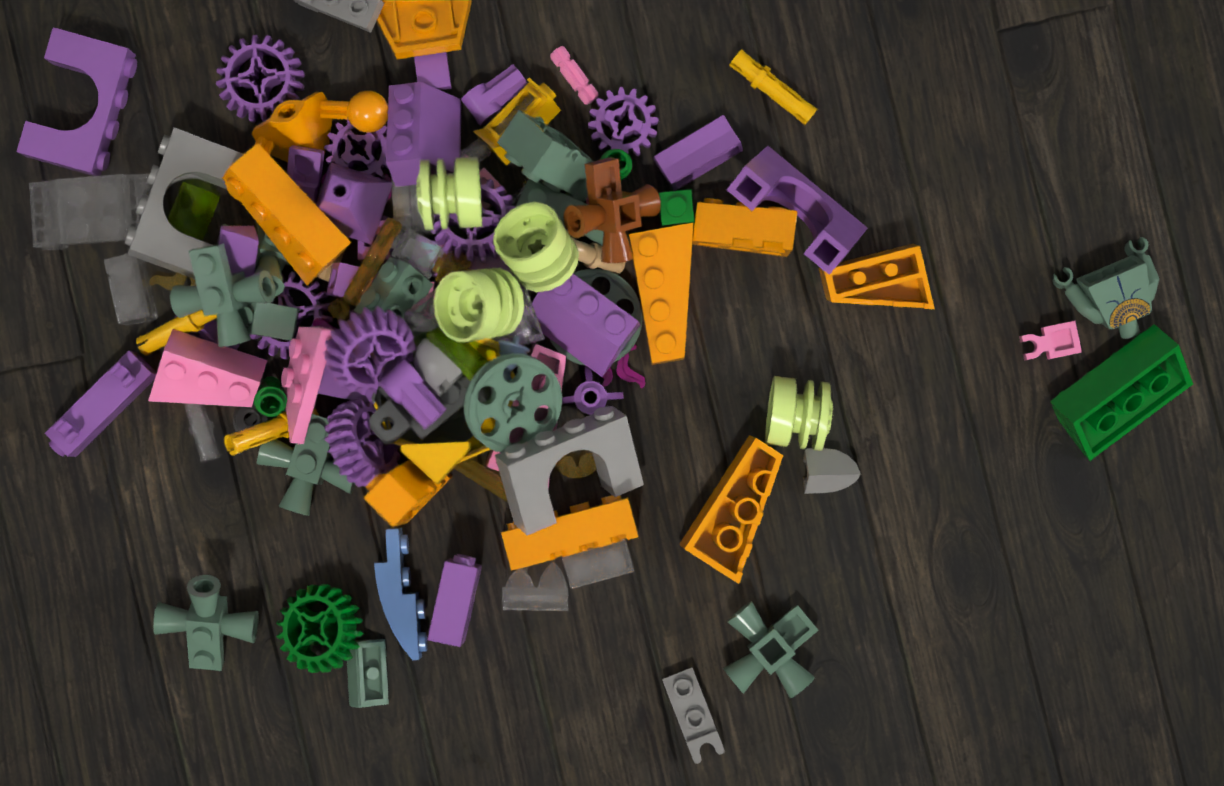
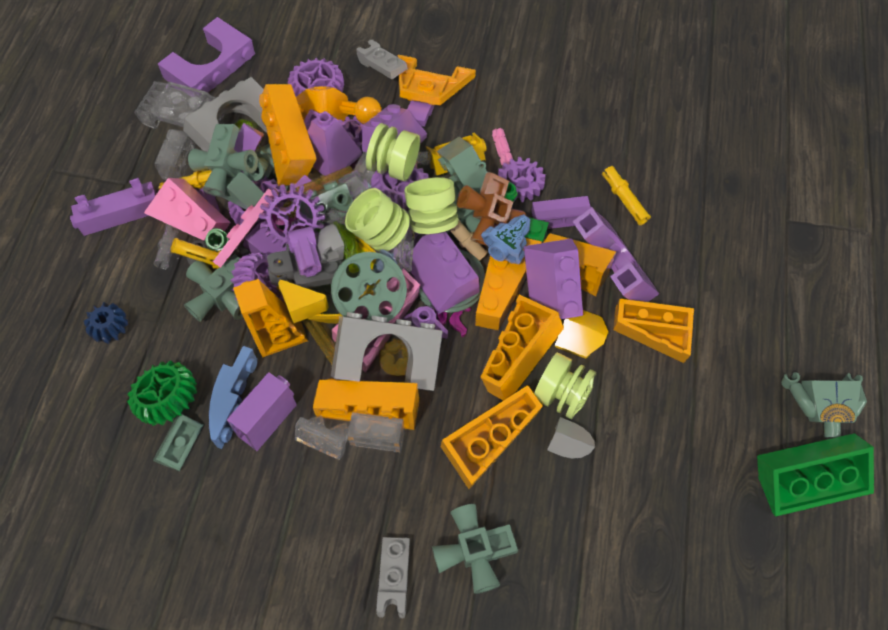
camera: 20 degrees right, 25 degrees down
sand green brick [153,575,259,671] -> none
medium lavender piece [461,64,528,126] -> none
bright pink plate [1019,321,1082,361] -> none
none -> dark blue gear [83,302,129,344]
none -> medium blue rock [481,215,531,264]
none -> light orange wedge [481,294,564,401]
none -> medium lavender slope [524,238,583,319]
none -> yellow slope [555,310,608,359]

